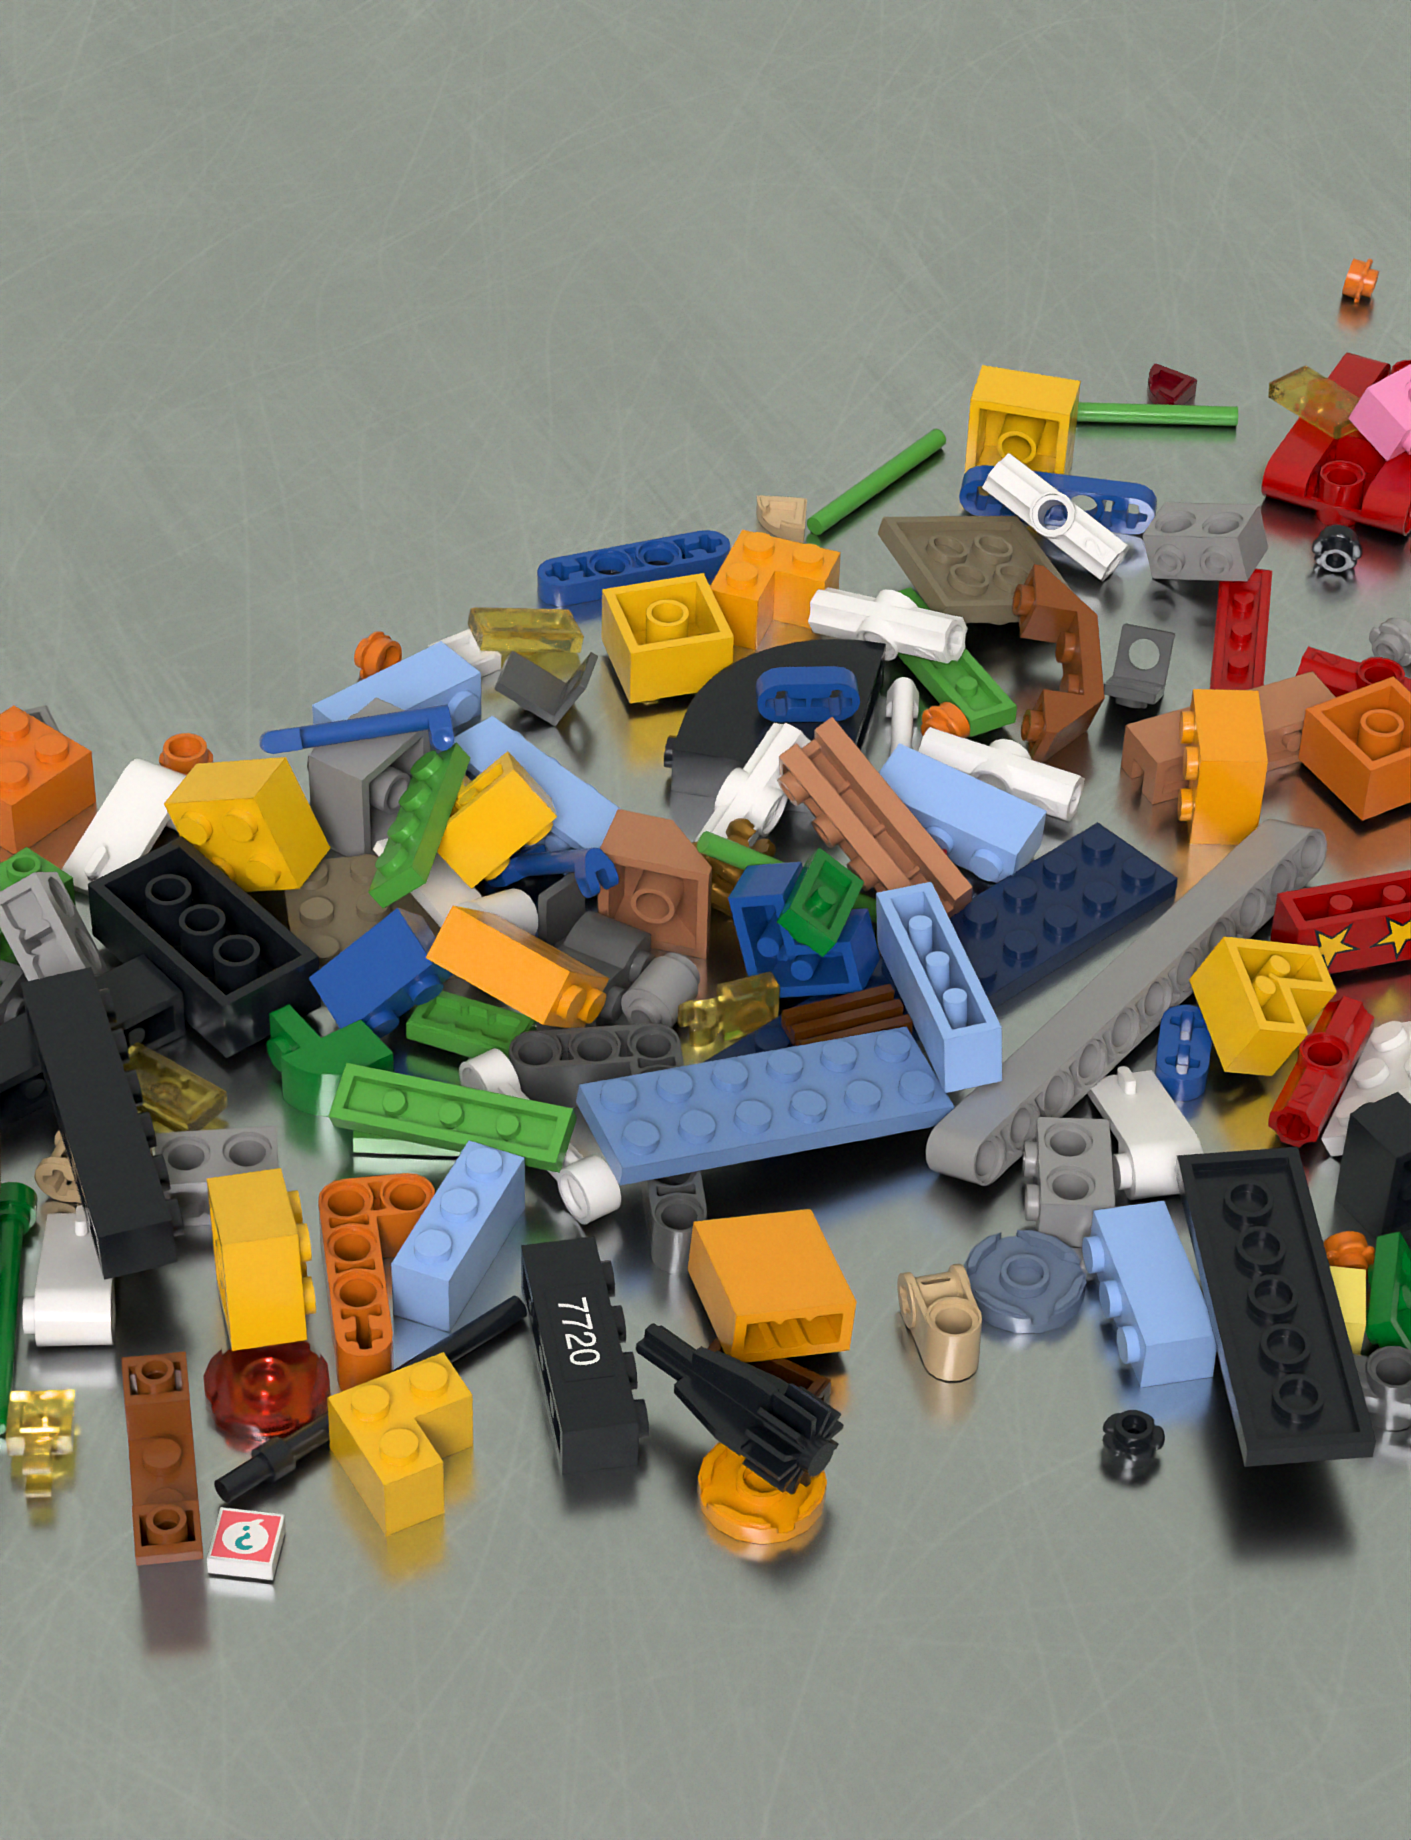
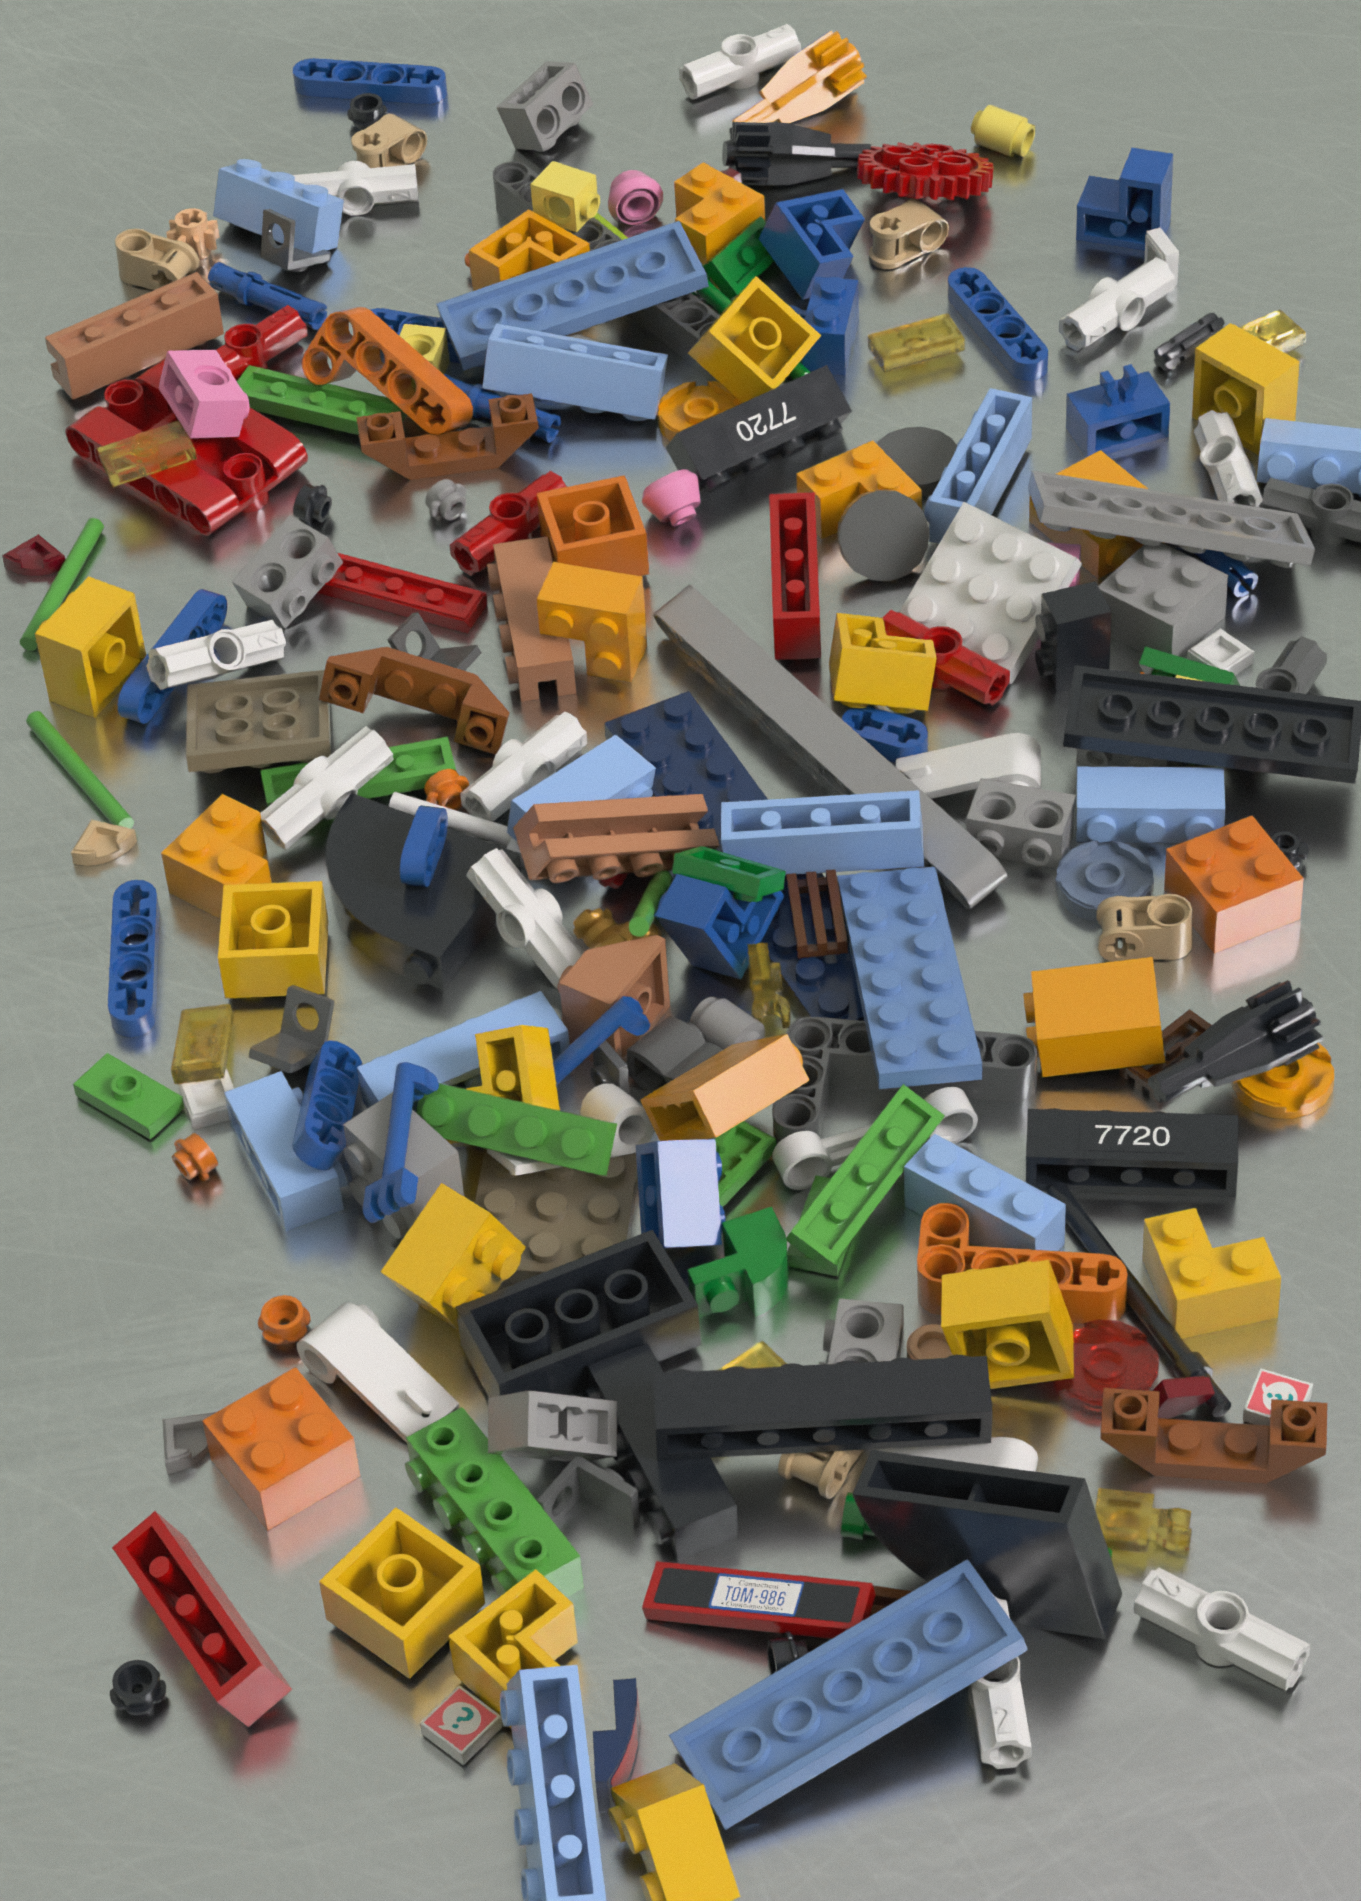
camera: 70 degrees left, 5 degrees up
none -> bright green plate [73,1053,185,1140]
none -> blue beam [292,1040,362,1170]
none -> dark red tile [1152,1376,1215,1419]
none -> orange brick [1164,816,1304,954]

